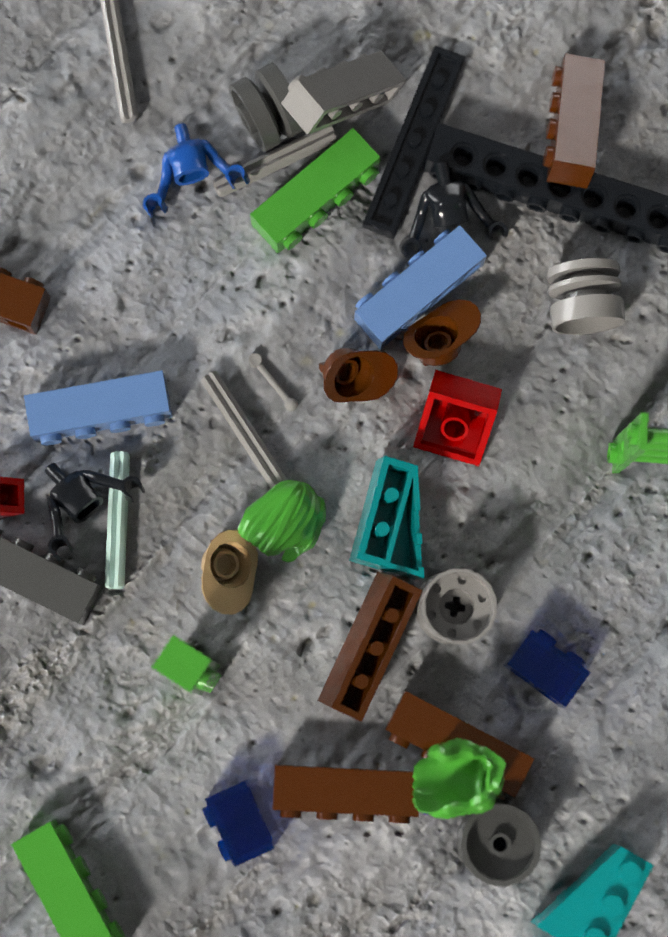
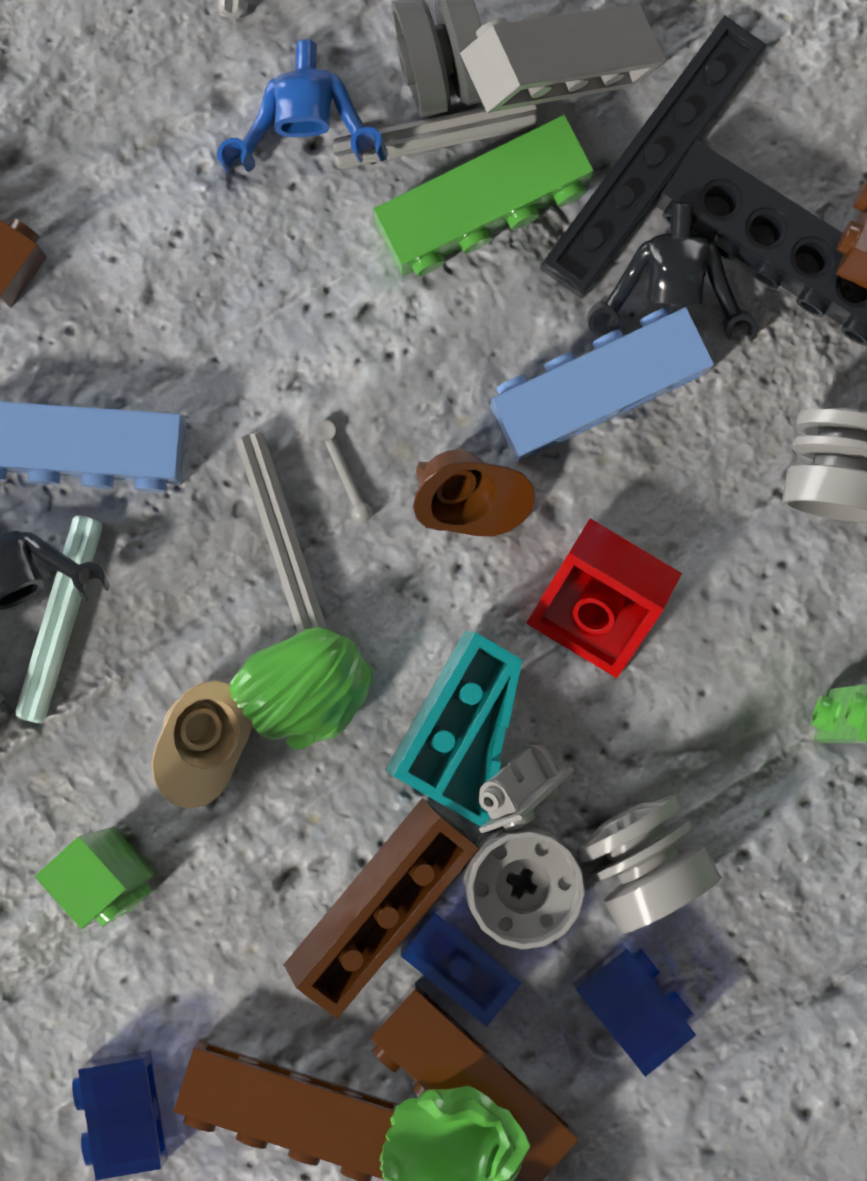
camera: 15 degrees right, 5 degrees up
reddish brown piece [403,299,481,366] -> none
none -> clear blue brick [400,907,522,1027]
none -> light grey hinge [479,745,574,833]
none -> light grey wheel [575,795,722,934]

